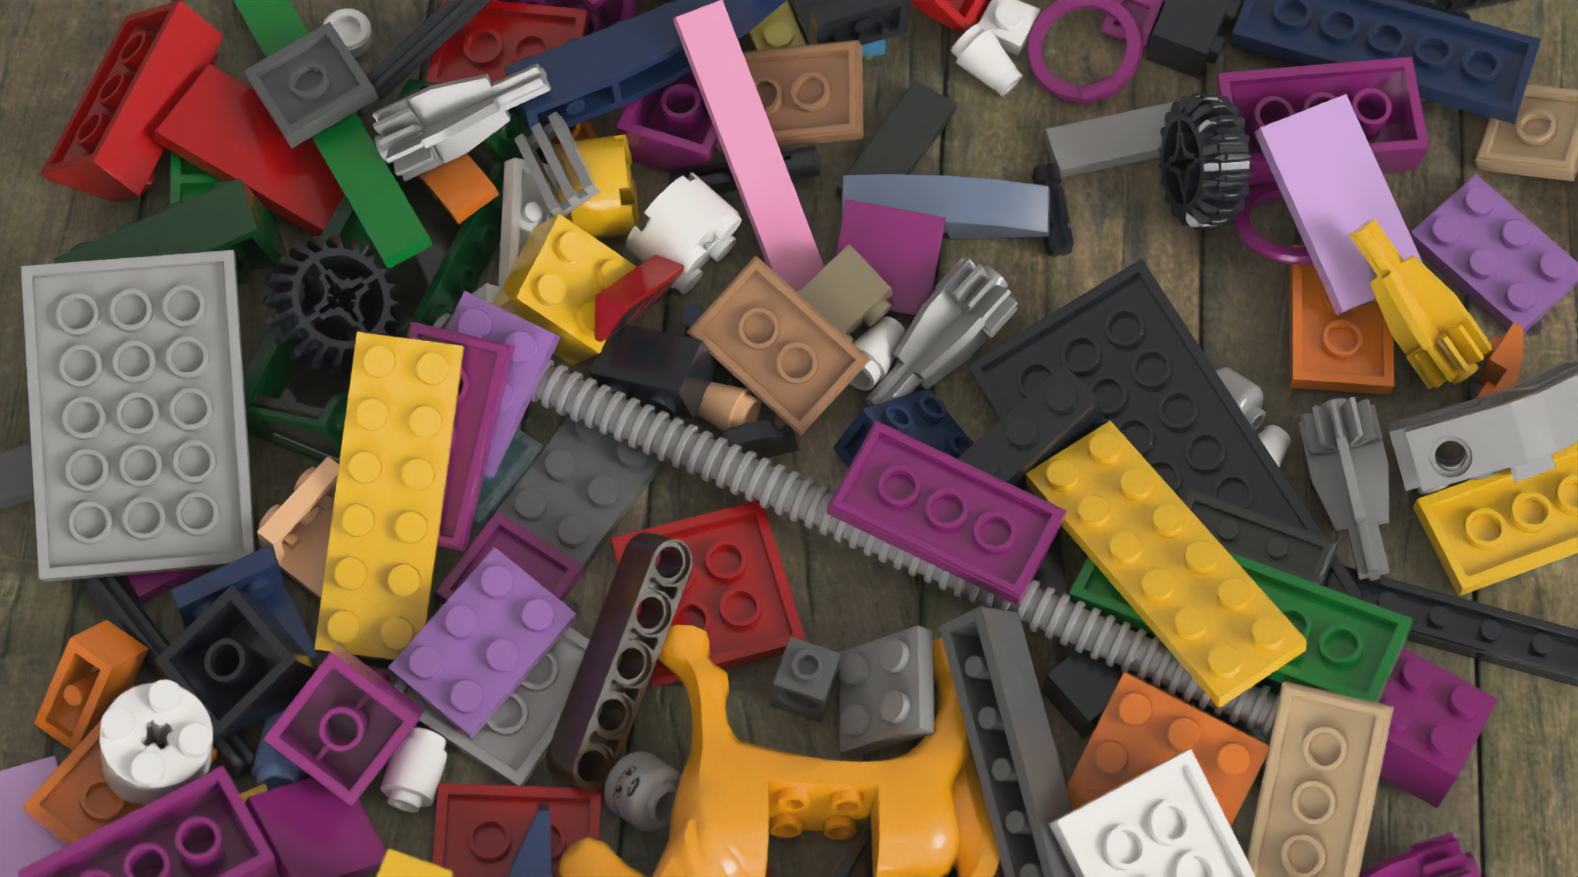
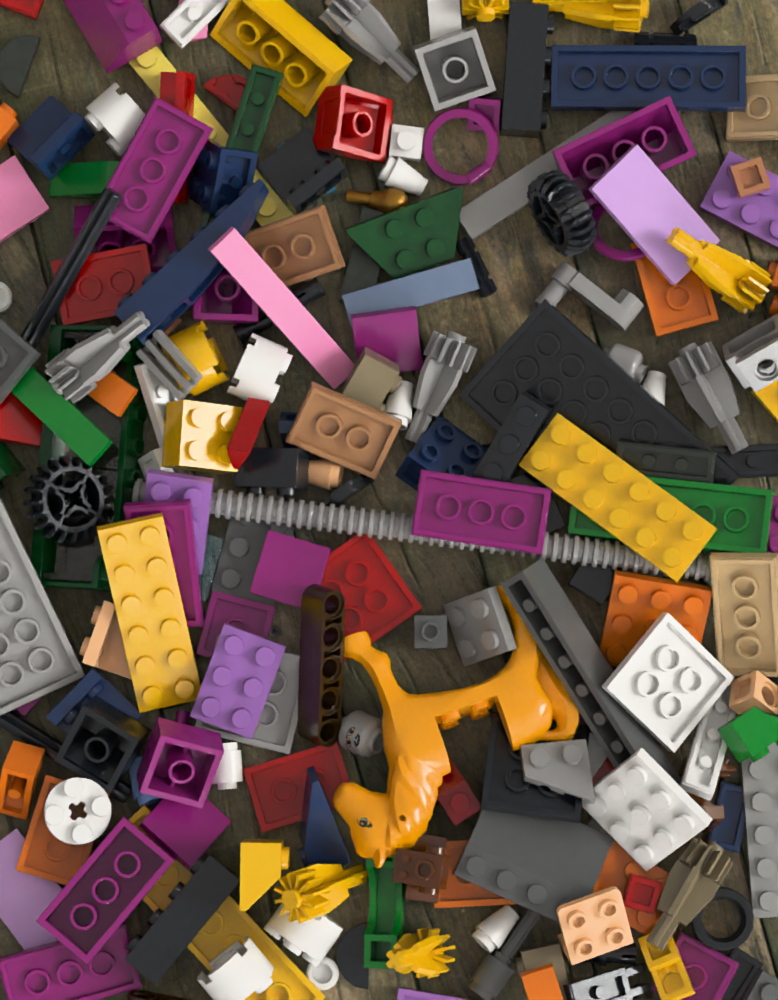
camera: 20 degrees left, 20 degrees up
none -> magenta tile [249,530,331,608]
none -> dark green wing [344,185,463,280]
none -> pearl gold piece [346,188,409,213]
none -> light grey beam [534,262,644,331]
none -> nougat tile [729,157,771,199]

